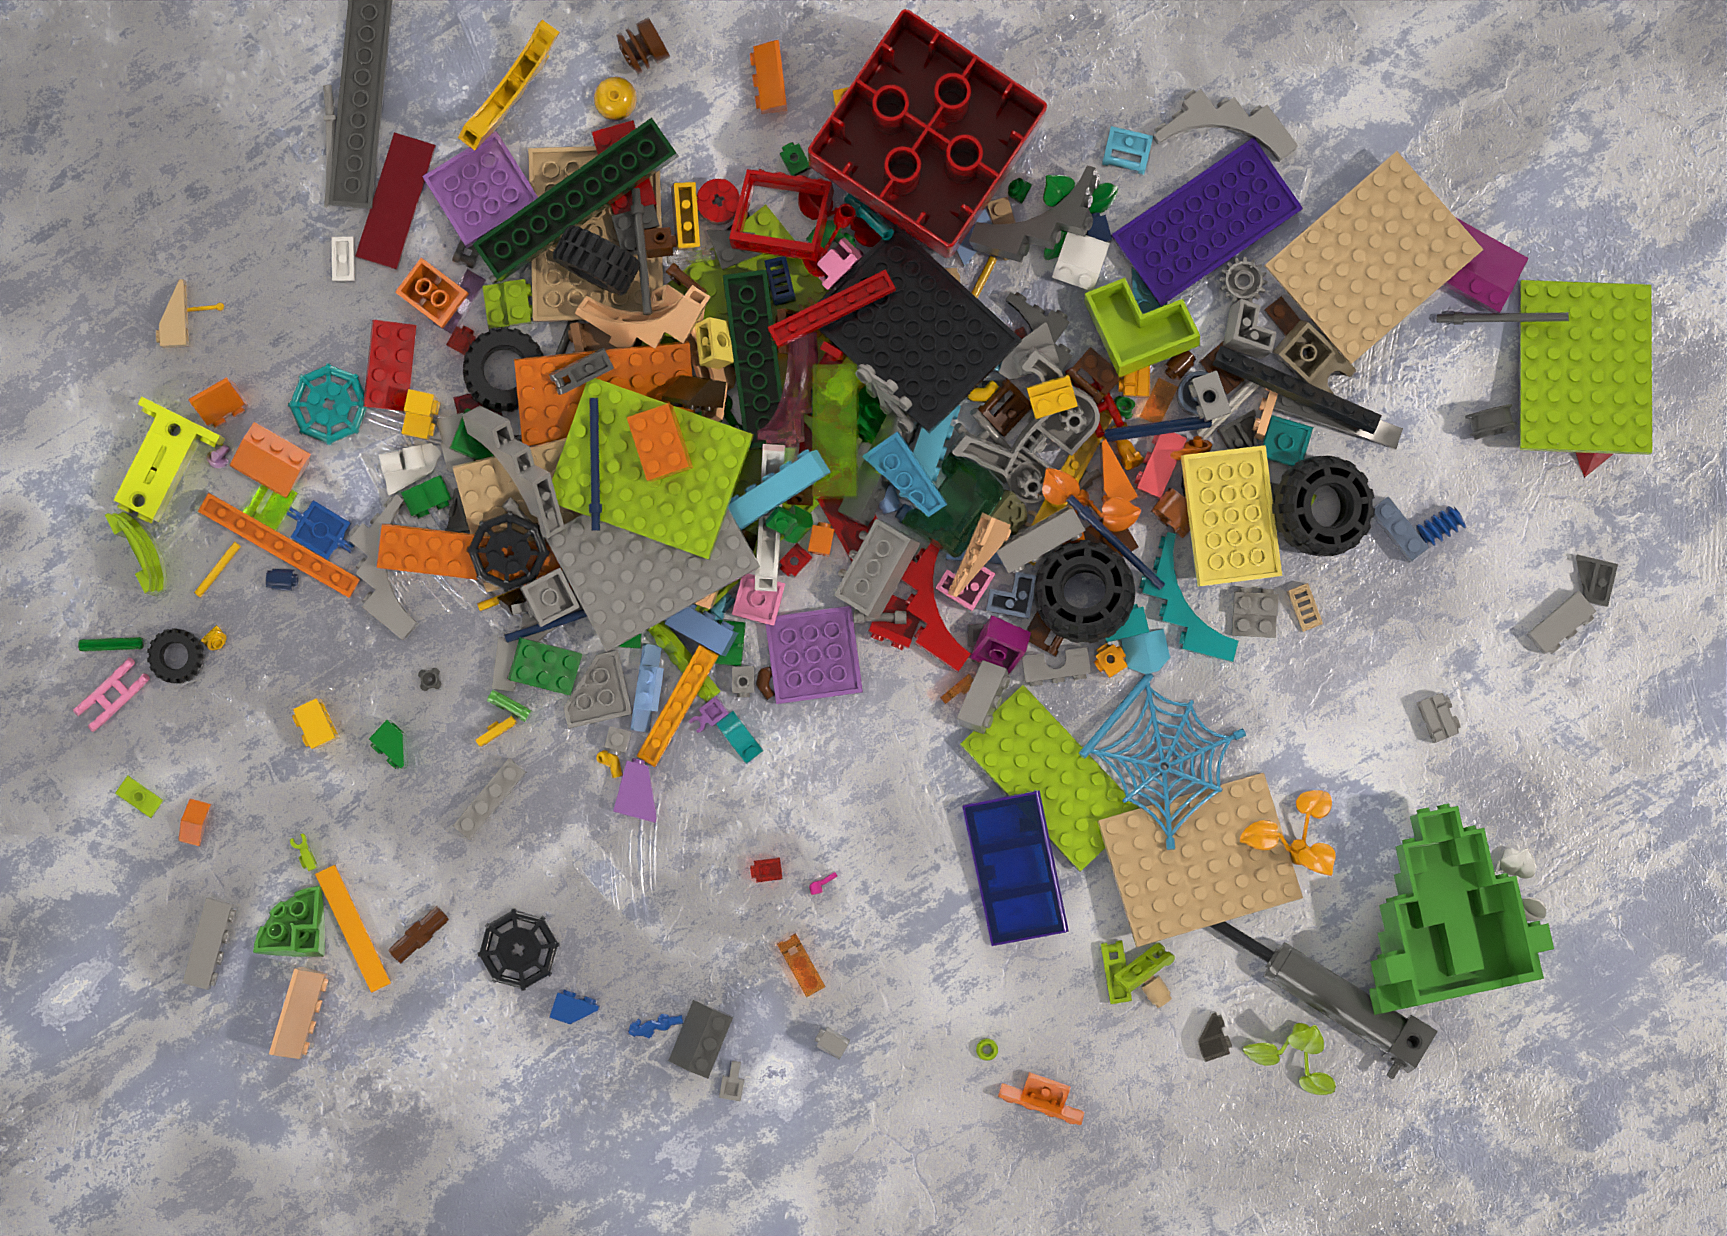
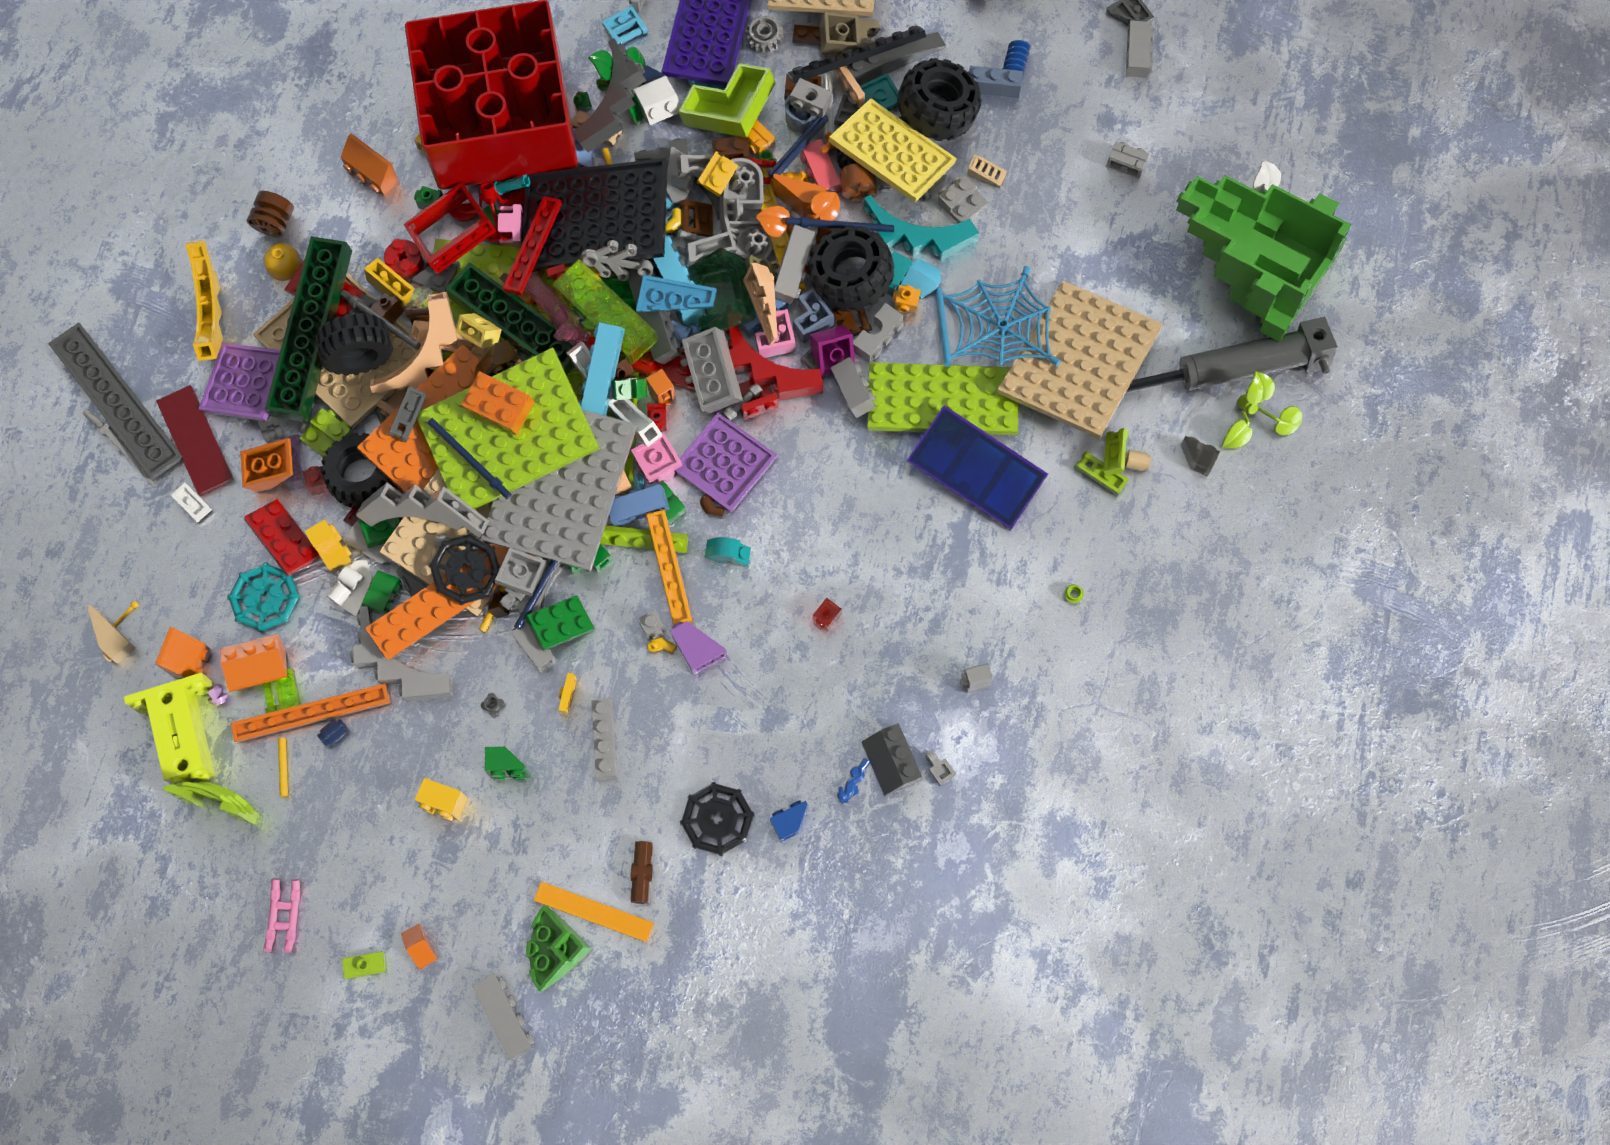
camera: 40 degrees left, 15 degrees down
green axle [78,637,144,651] -> none
black tyre [147,628,205,684] -> none
yellow plate [201,625,226,651] -> none
light nougat slope [269,966,329,1059] -> none
blue plate [287,500,355,560] -> none
lime plate [290,833,319,871] -> none
bright green plate [487,690,533,722] -> none
light grey plate [563,650,632,729] -> none
light blue bracket [631,644,664,733] -> none
medium lavender plate [689,696,730,733] -> none
light grey brick [732,666,755,698] -> none
dark blue slope [764,256,796,306] -> none
clear orange plate [777,933,826,998] -> none
dark pink hand [809,872,837,895] -> none
clear orange plate [940,674,974,704] -> none
orange bracket [998,1072,1084,1125] -> none
clear orange plate [1140,378,1178,423] -> none
reddish brown brick [1164,350,1196,380] -> none
light grey brick [1223,299,1276,359] -> none
light orange plant [1240,790,1336,876] -> none

